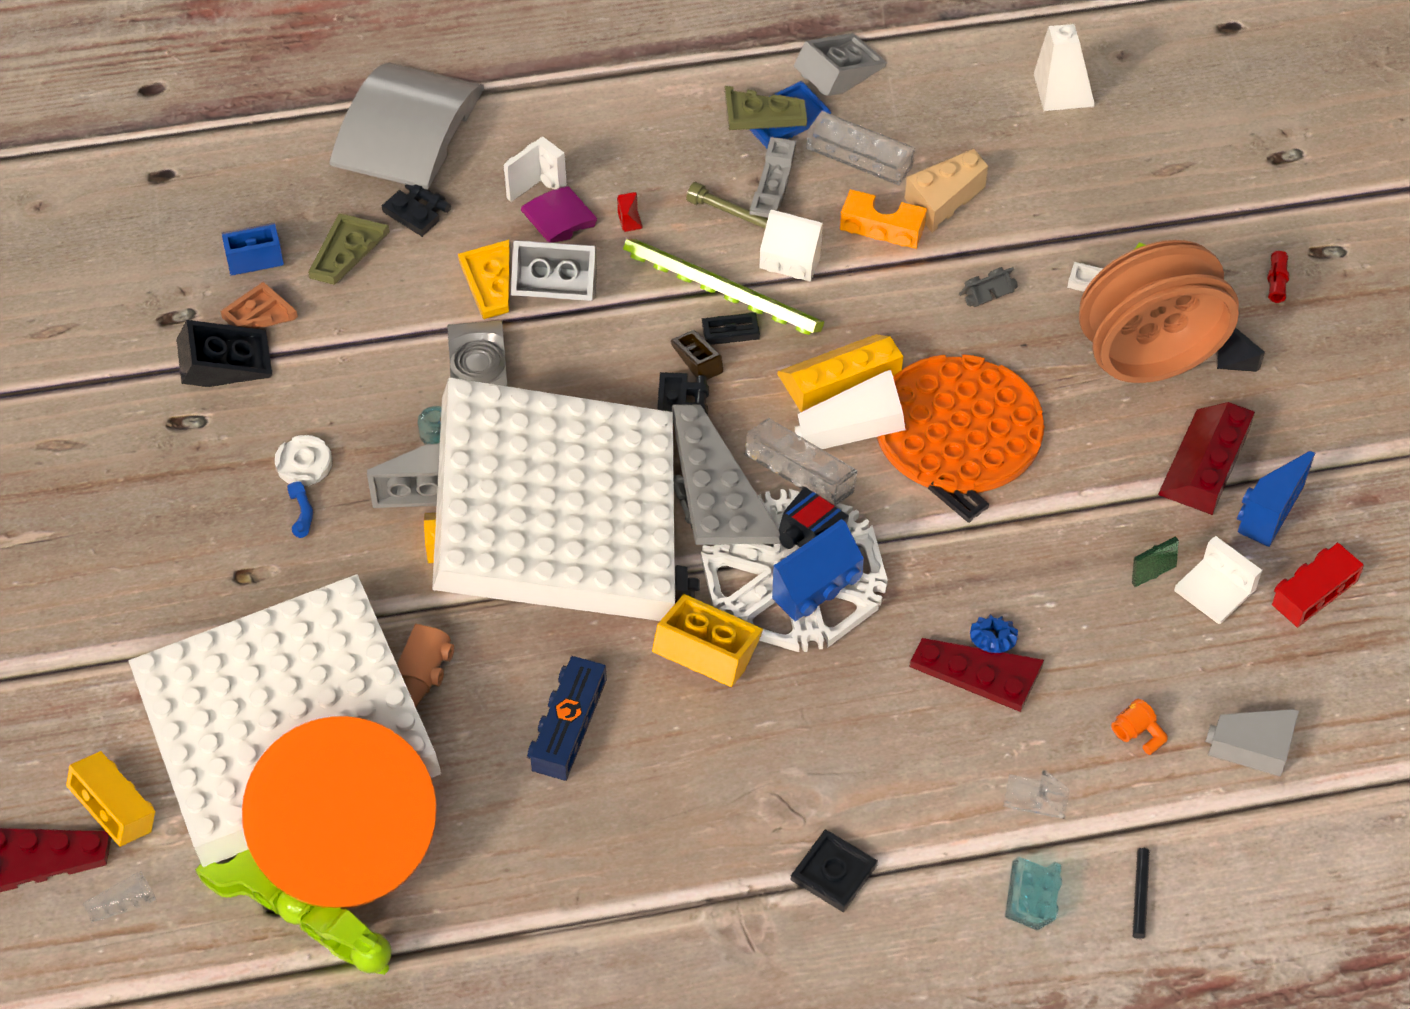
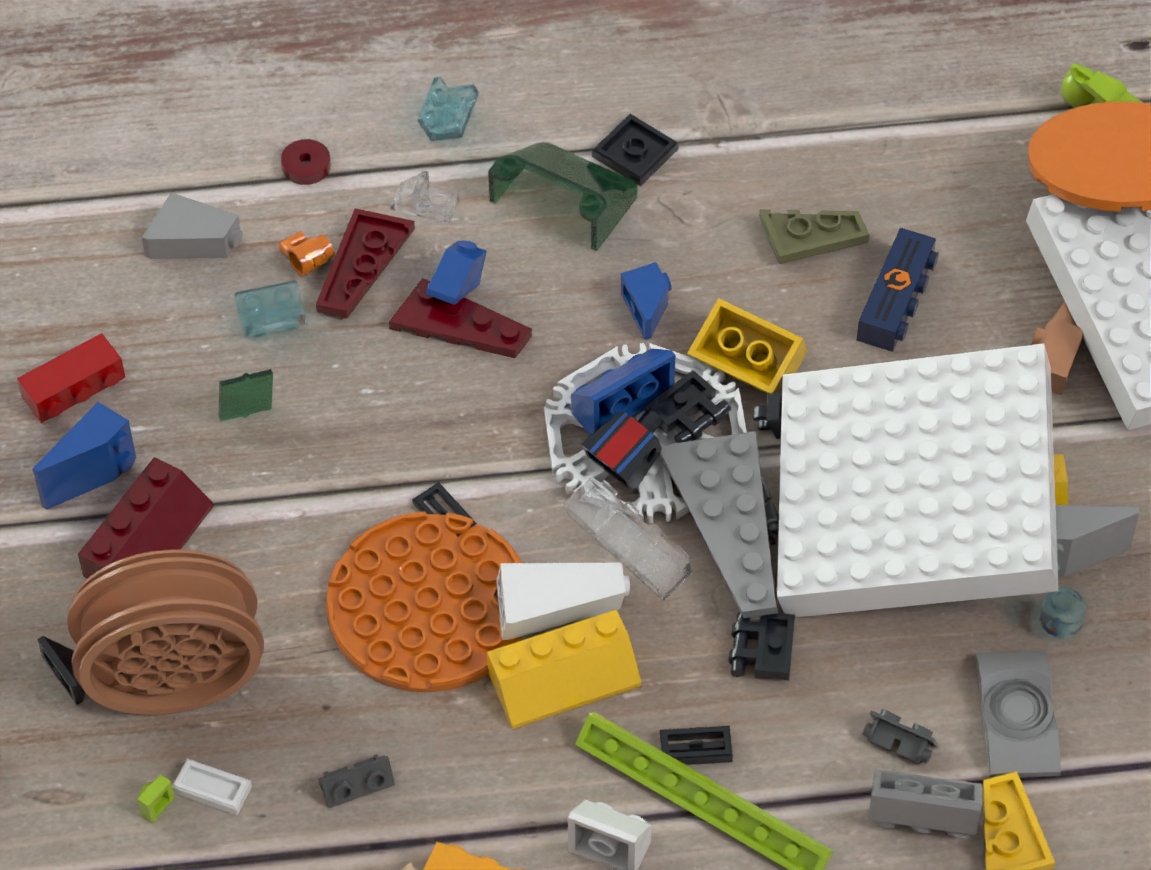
camera: 175 degrees left, 0 degrees up
dark brown slope [670,330,723,380] -> none
blue gear [970,614,1018,653] -> none
black bar [1132,848,1150,939] -> none
white bracket [1174,536,1262,624] -> none
none -> clear light blue bracket [235,280,307,337]
none -> dark red piece [281,139,331,185]
none -> dark red wing [316,208,415,319]
none -> blue slope [426,240,487,305]
none -> clear green windscreen [488,142,638,251]
none -> blue slope [621,262,672,340]
none -> black plate [645,370,731,443]
none -> olive wing [759,209,869,264]
none -> dark grey hinge [862,709,938,764]

